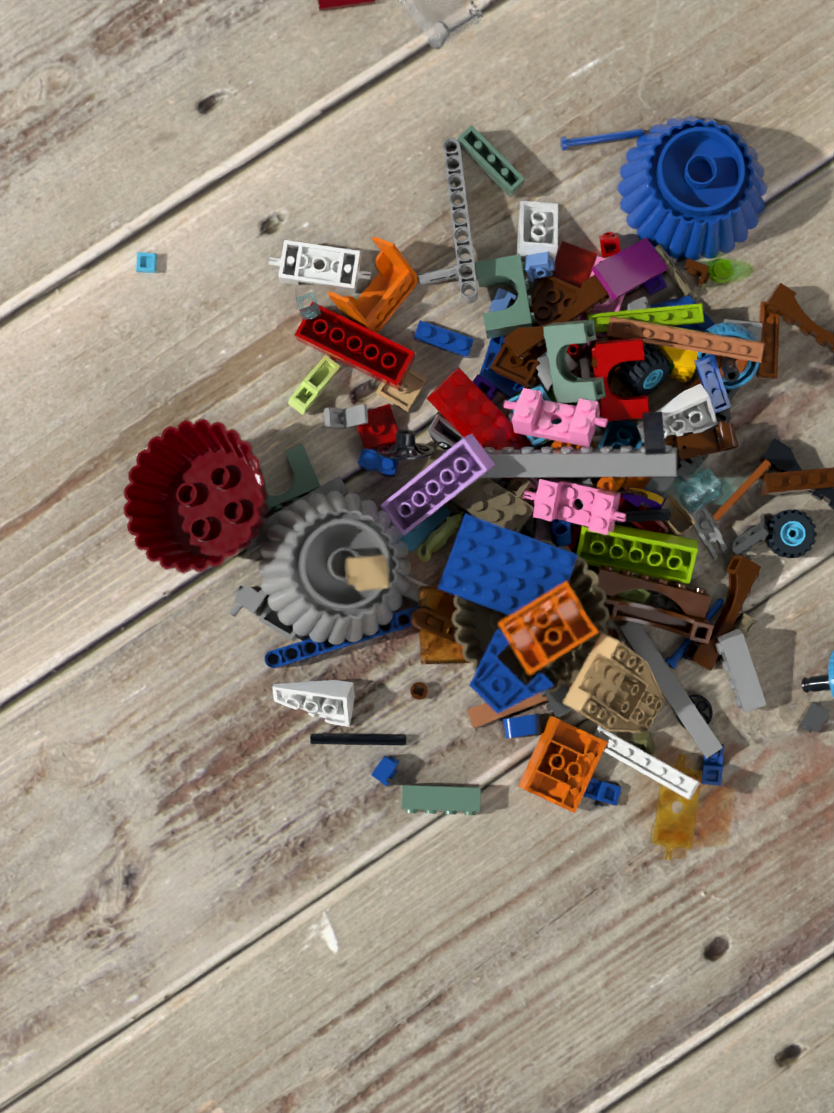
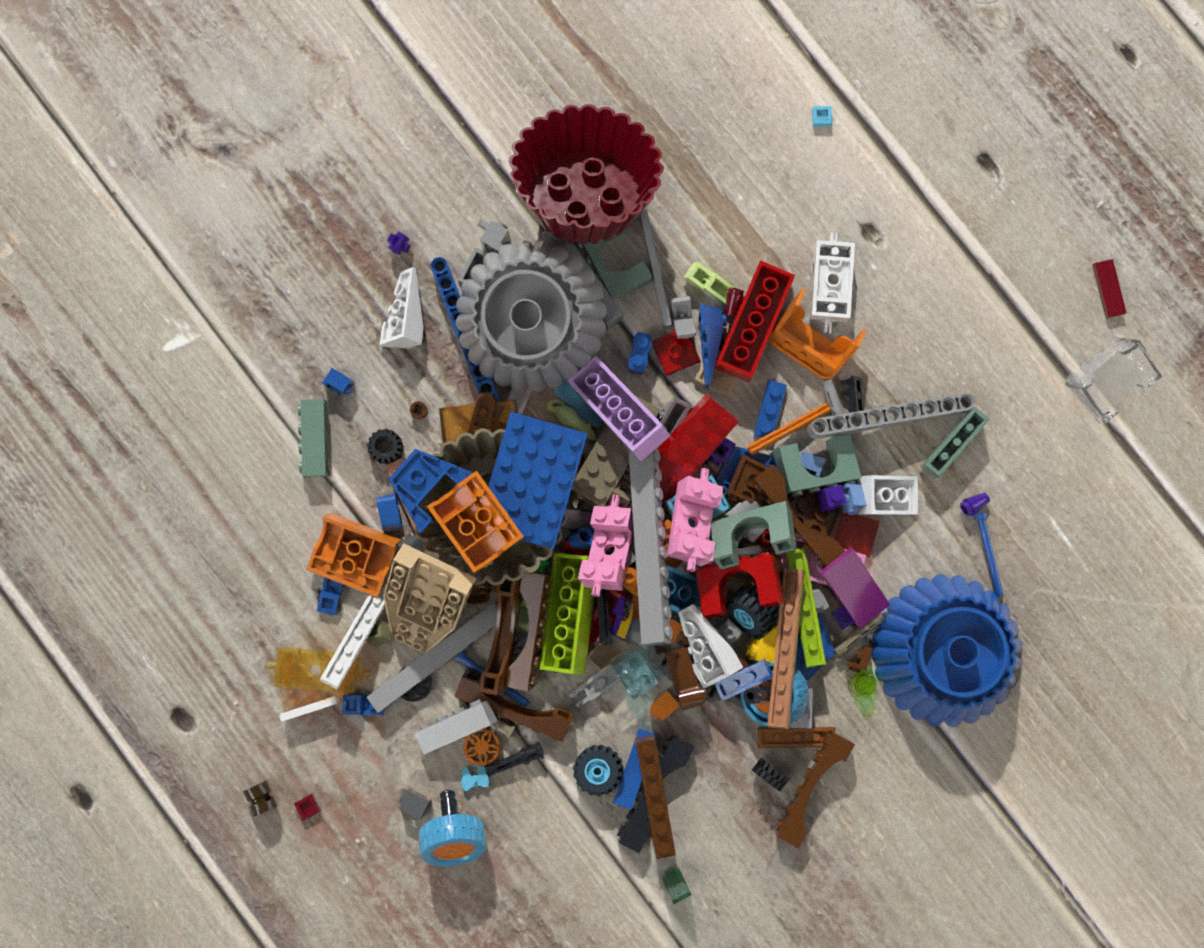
camera: 85 degrees right, 0 degrees up
clear light blue bracket [296,292,321,320] -> none
black axle [310,734,406,746] -> none
tan piece [345,555,390,591] -> none
black wheel [377,430,435,460] -> none
red brick [599,232,621,258] -> none
black tile [642,412,665,455] -> none
dark orange tile [712,459,771,521] -> none
dark grey wing [732,513,769,555] -> none
none -> dark brown wheel [243,781,277,817]
none -> white tile [279,695,341,722]
none -> dark red tile [294,793,321,821]
none -> black tyre [367,429,403,464]
none -> dark purple gear [386,231,411,255]
none -> medium azure piece [461,765,489,791]
none -> orange wheel [463,728,500,765]
none -> black pin [485,742,545,777]
none -> blue tile [613,728,657,810]
none -> light grey tile [639,207,672,329]
none -> orange brick [649,690,680,721]
none -> blue wedge [698,305,727,389]
none -> light grey brick [716,619,743,646]
none -> dark red cone [725,287,745,316]
none -> orange axle [747,403,831,455]
none -> black tyre [752,758,789,792]
none -> dark purple brick [816,485,847,512]
none -> black plate [840,376,864,413]
none -> dark purple cone [960,492,990,516]

